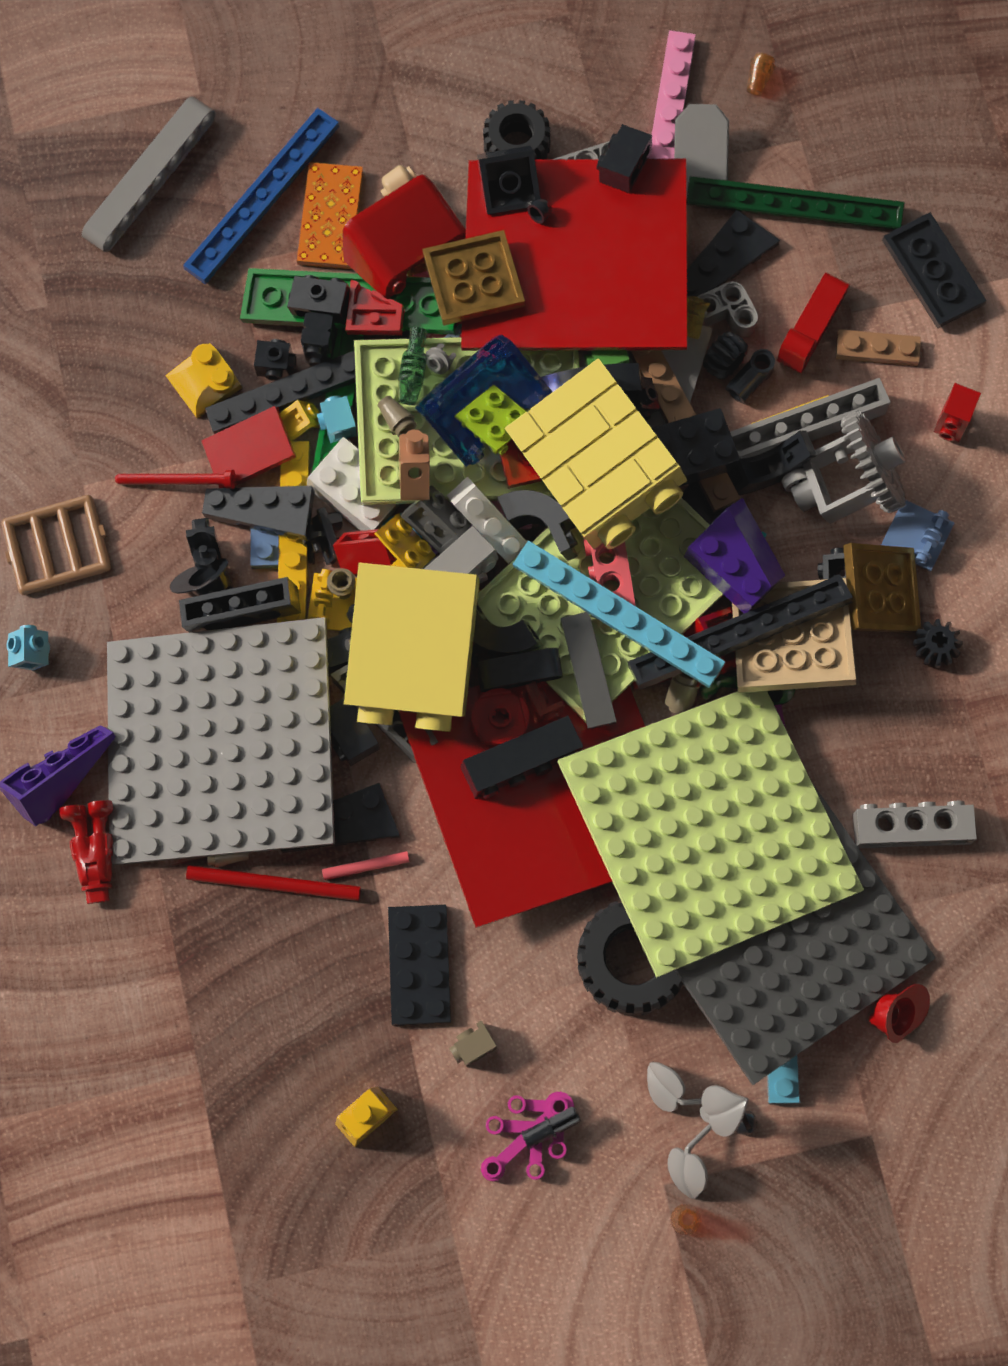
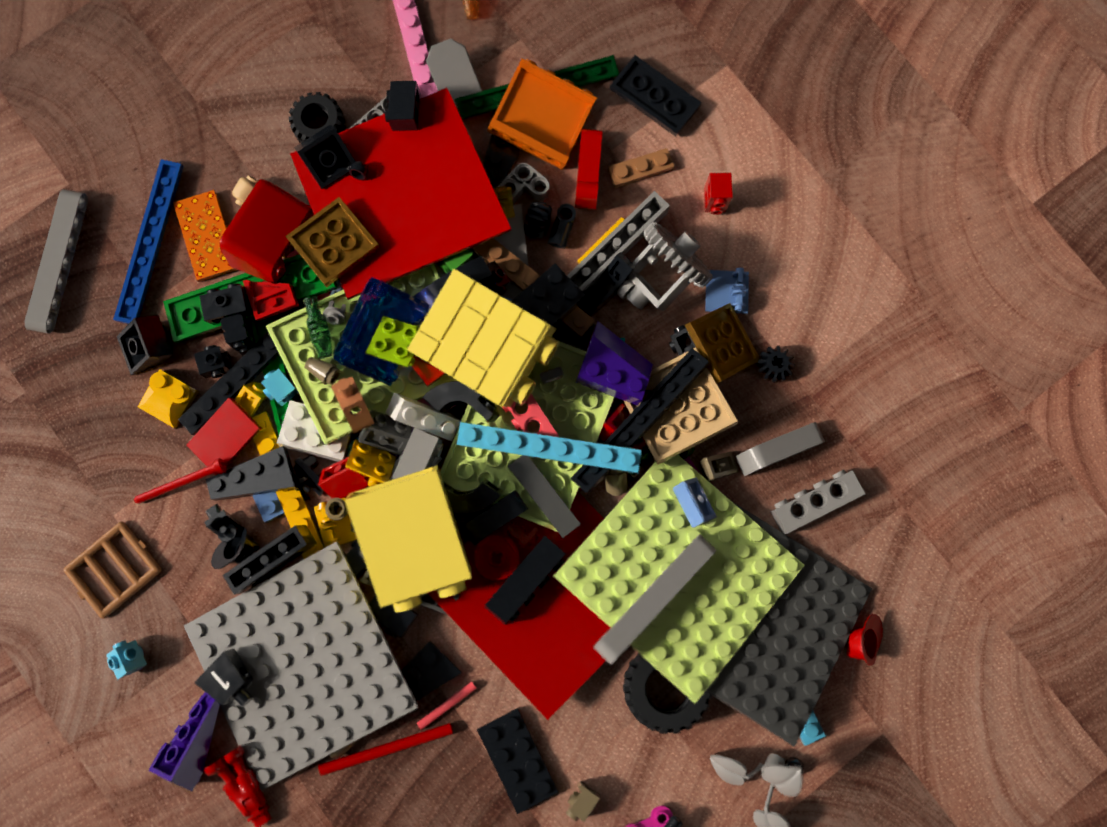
camera: 30 degrees left, 5 degrees up
none -> black slope [117,315,173,375]
none -> black torso [194,649,253,707]
none -> orange panel [487,58,597,170]
none -> dark grey tile [540,367,564,385]
none -> light grey beam [593,534,717,664]
none -> medium blue slope [673,477,717,528]
none -> dark tan slope [699,452,739,482]
none -> light grey beam [735,422,825,477]

